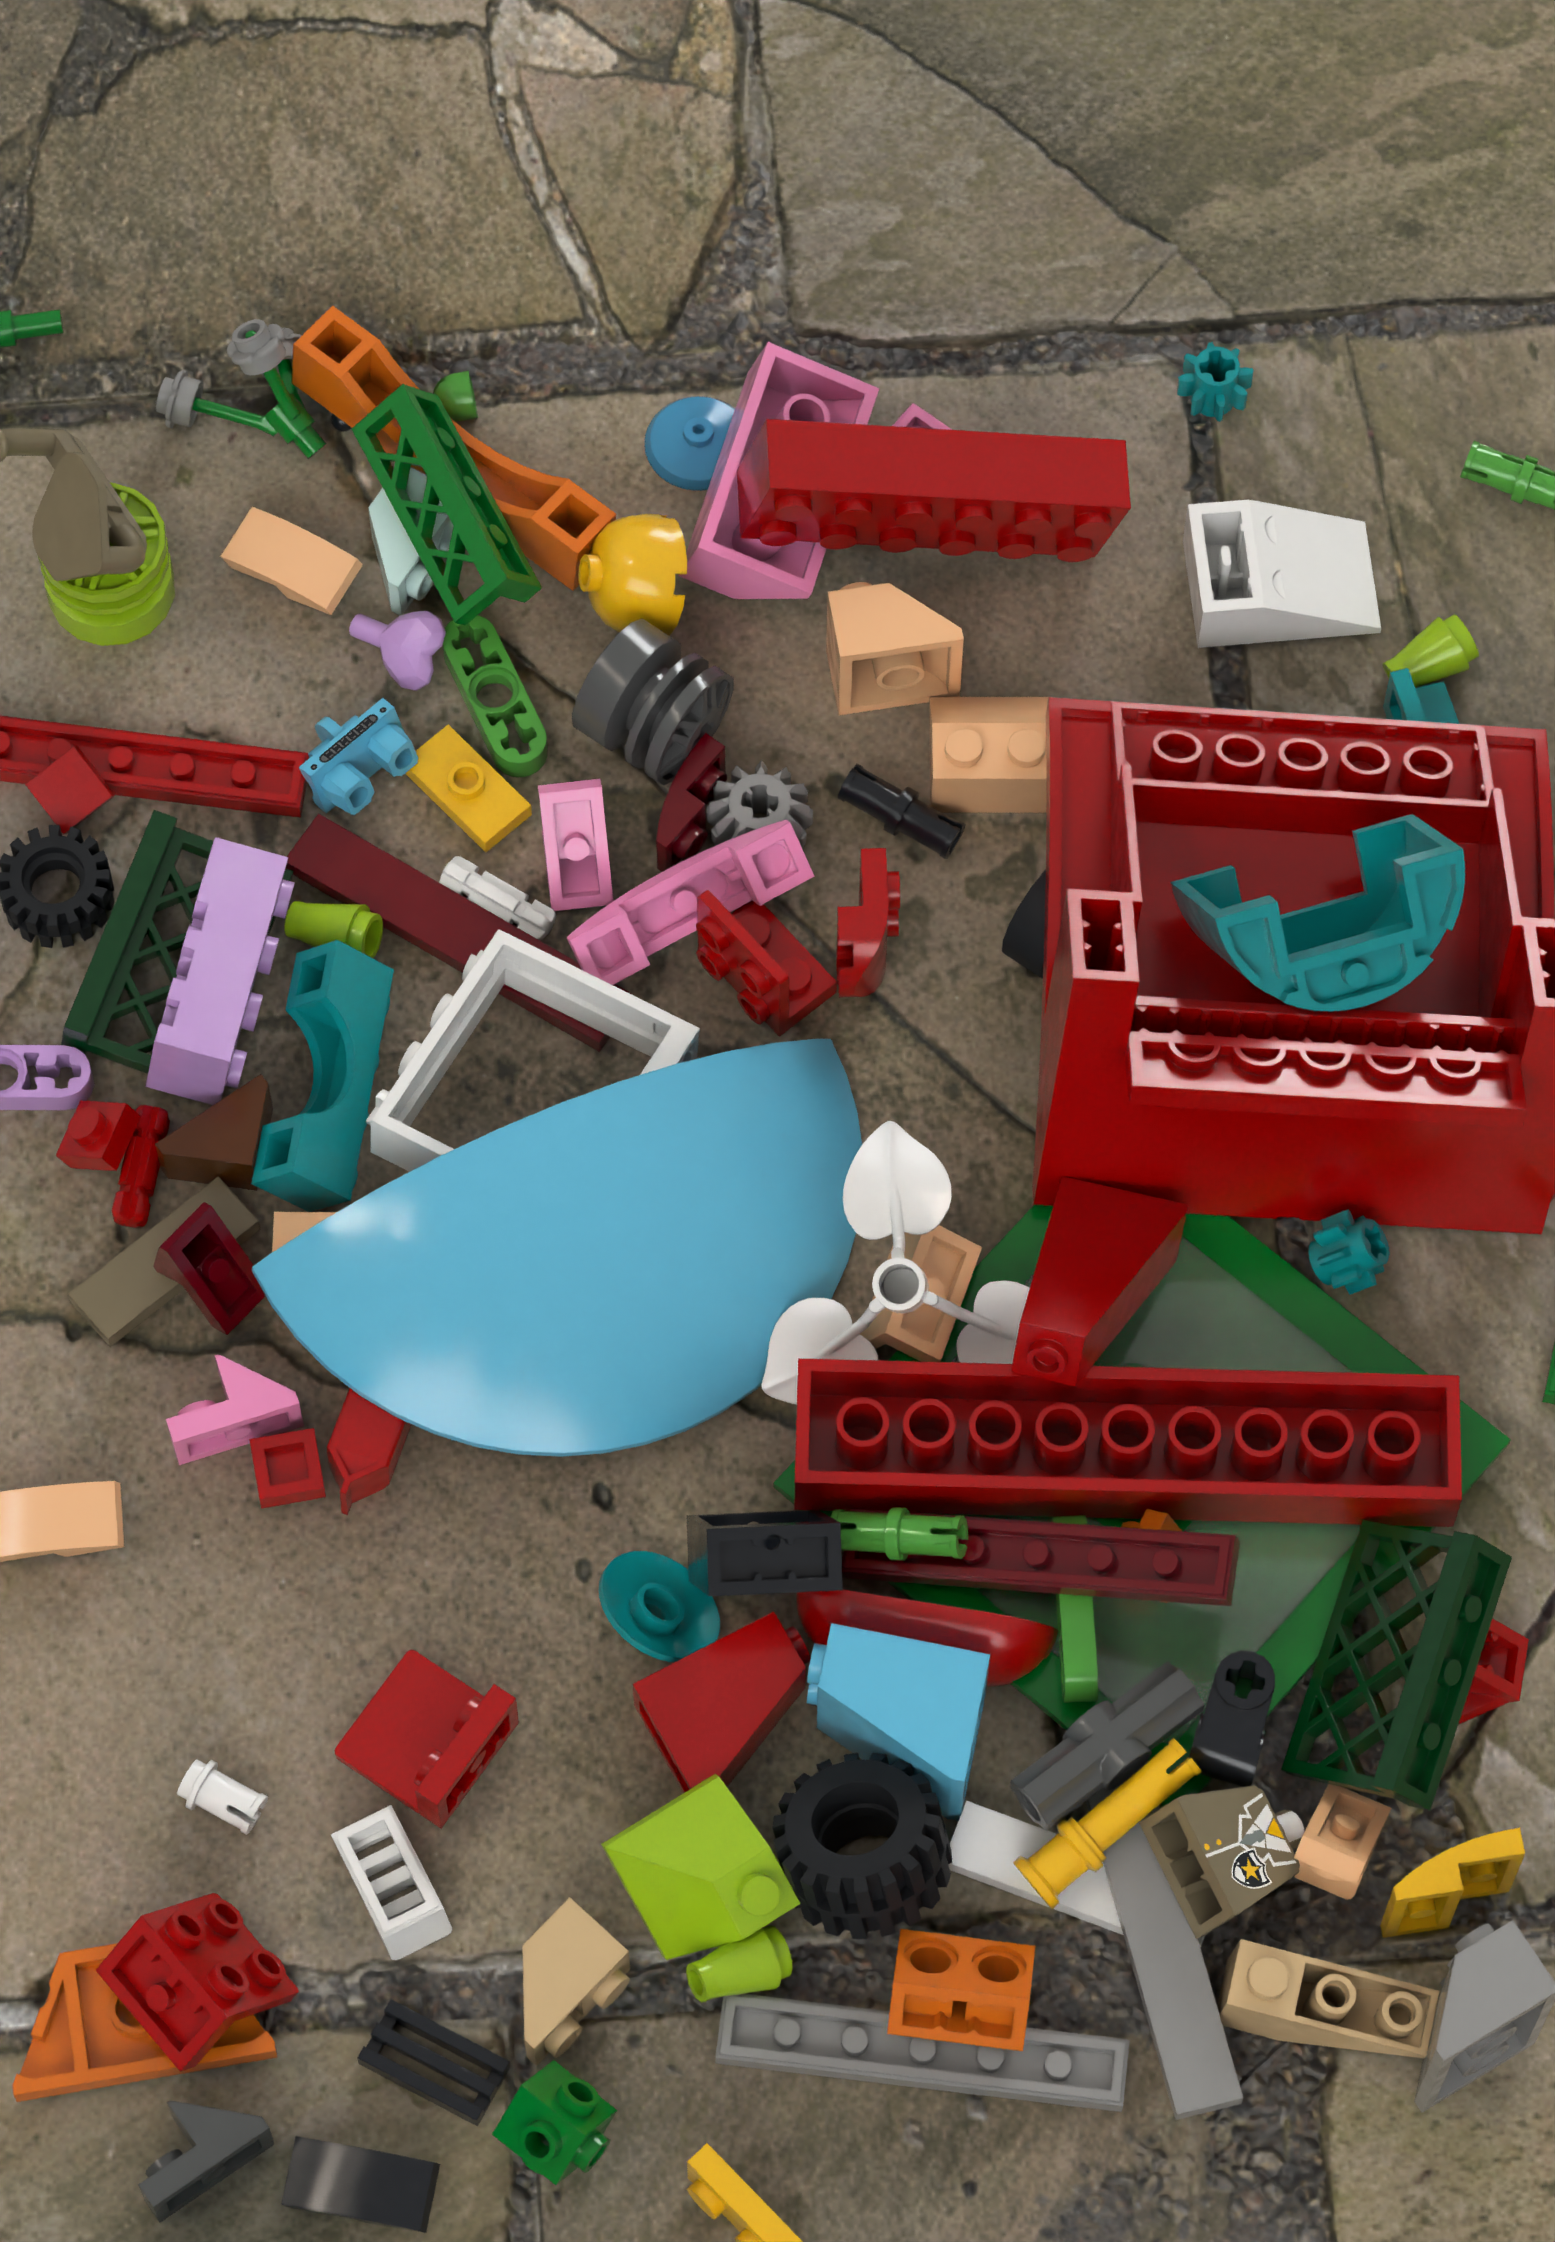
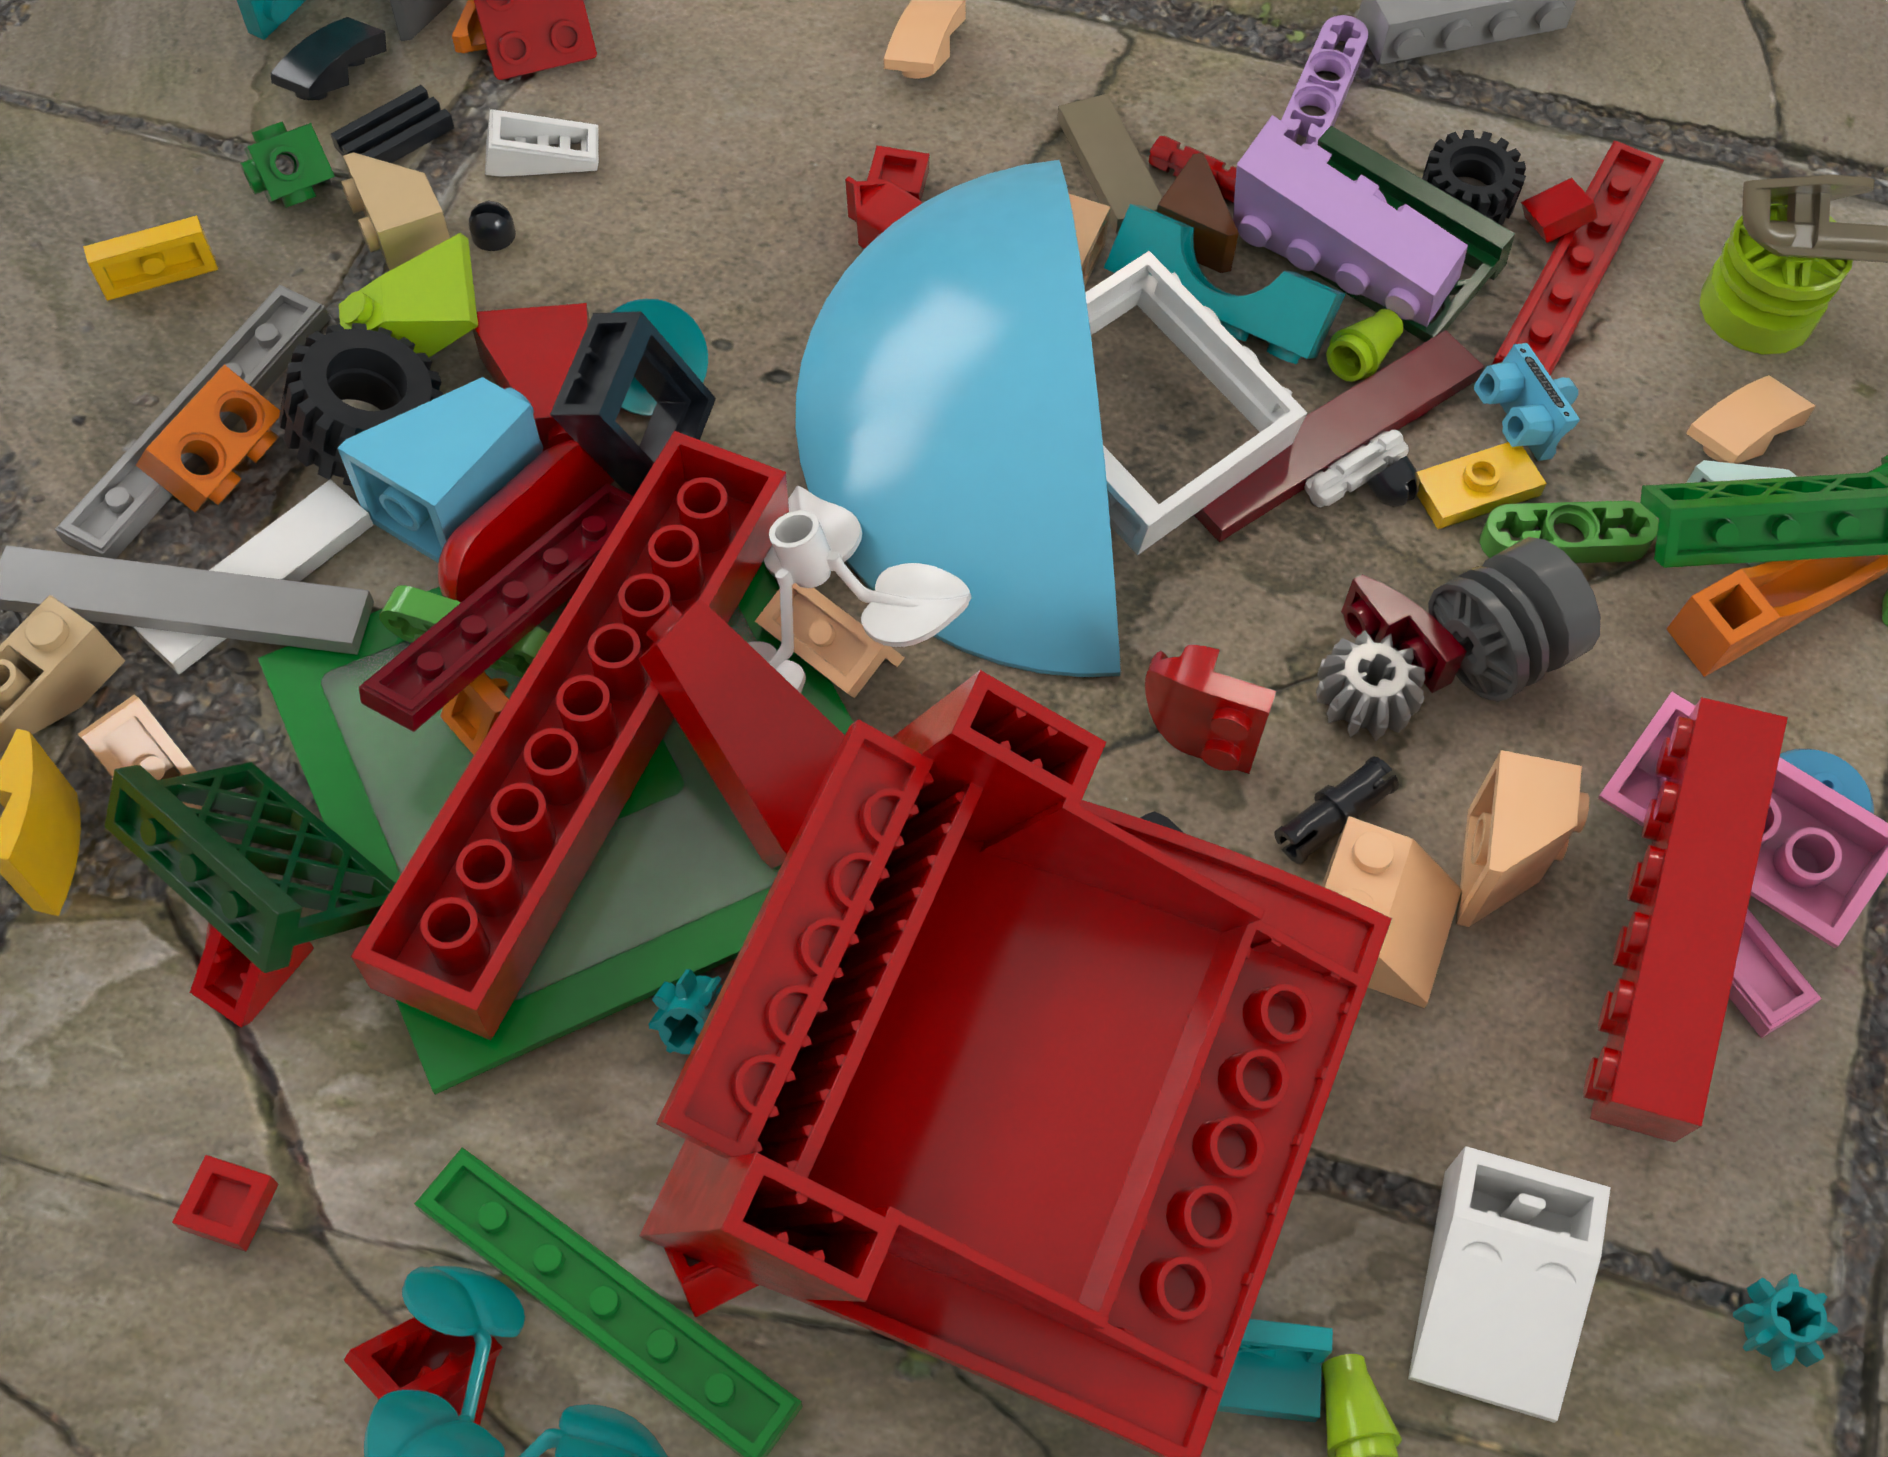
camera: 110 degrees right, 5 degrees down
red plate [56,1100,141,1171] -> none
dark red slope [153,1202,265,1335] -> none
bright pink slope [166,1355,304,1465] -> none
white pin [177,1759,268,1835] -> none
red bracket [335,1650,519,1829] -> none
lavender rock [349,611,446,691] -> none
bright pink slope [538,779,613,911] -> none
bright pink slope [566,820,815,985] -> none
yellow cylinder [578,514,687,636] -> none
lime cone [686,1925,793,2002] -> none
red bracket [696,890,837,1037] -> none
bright green pin [831,1507,968,1561] -> none
dark grey piece [1010,1661,1204,1831] -> none
yellow pin [1013,1738,1202,1909] -> none
dark tan torso [1139,1785,1305,1939] -> none
teal cylinder [1170,814,1465,1012] -> none
black piece [1189,1650,1275,1787] -> none
none -> black hinge [469,200,516,251]
none -> black hinge [1367,456,1420,507]

